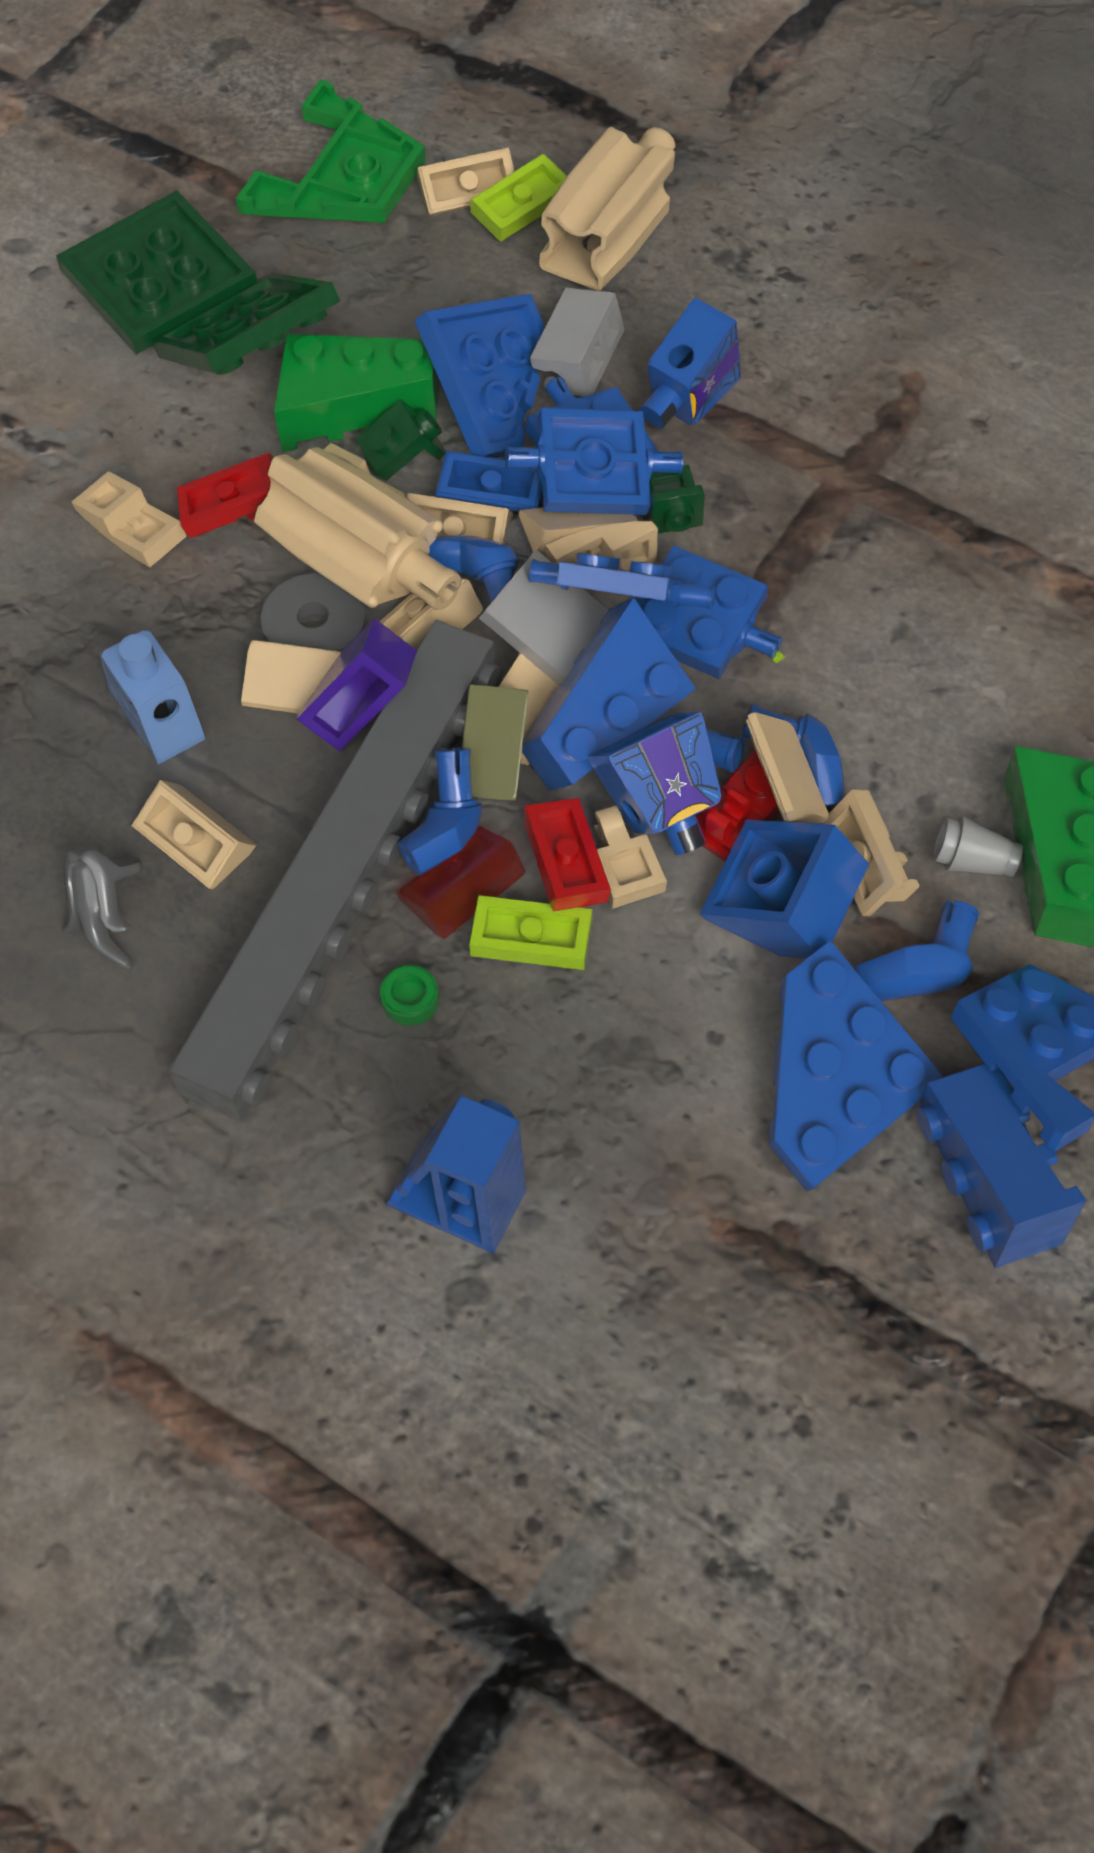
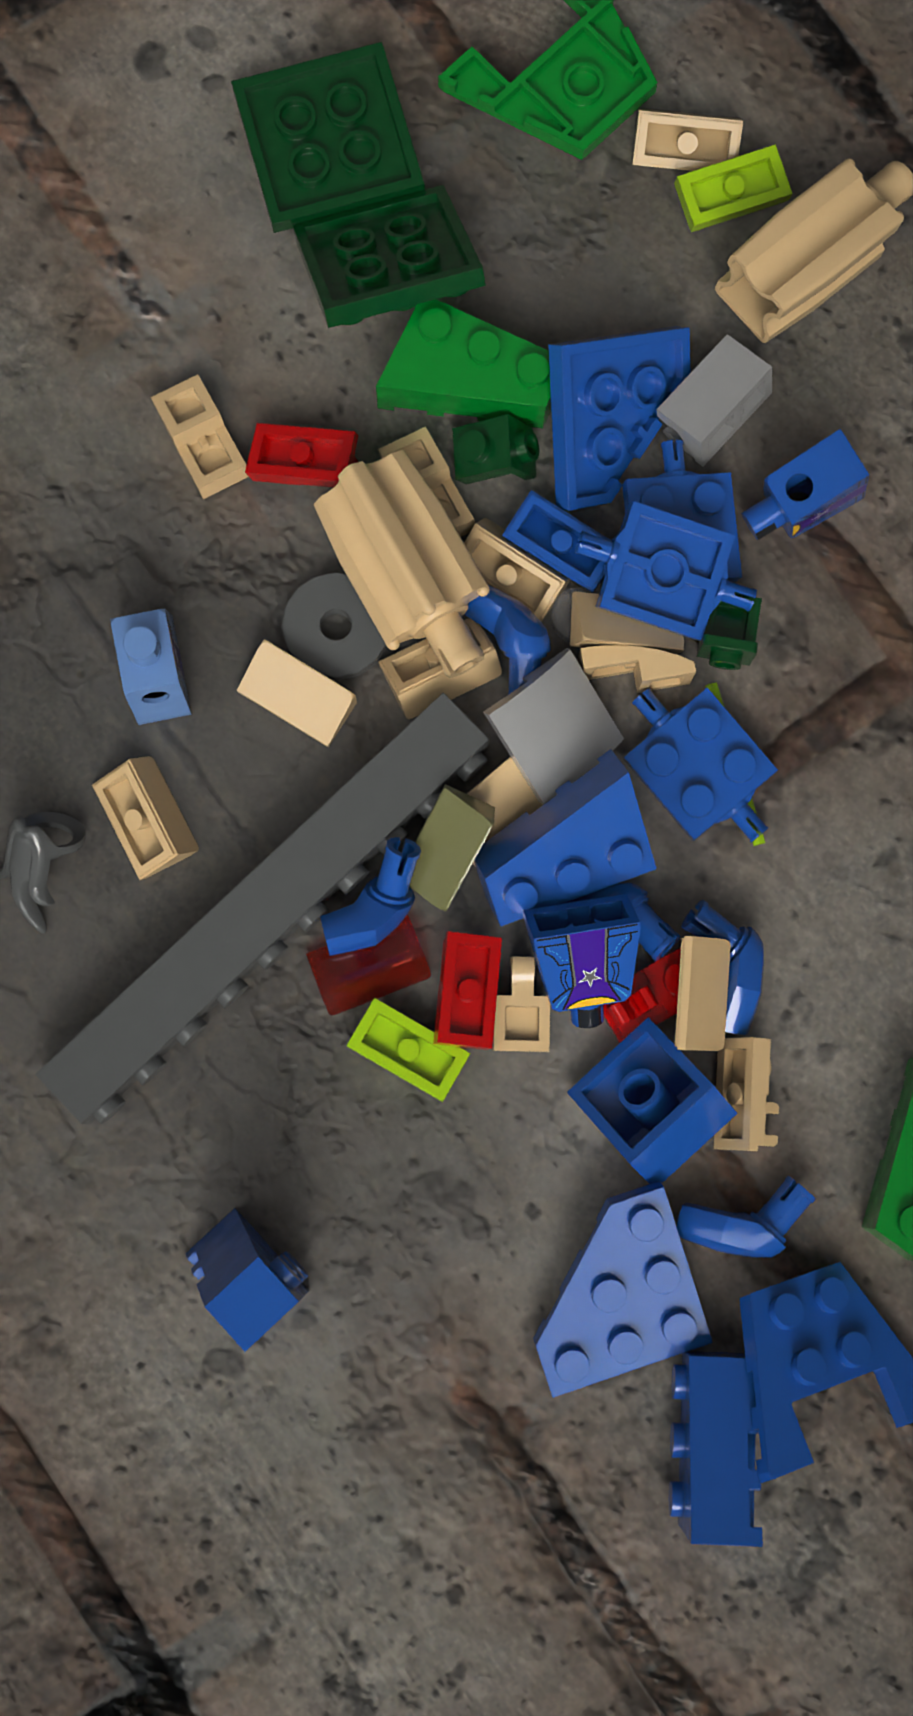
camera: 15 degrees right, 20 degrees up
dark purple slope [296,618,417,752] -> none
green tile [380,965,439,1026] -> none
blue plate [529,553,715,610] -> none
light grey cone [933,816,1023,877] -> none

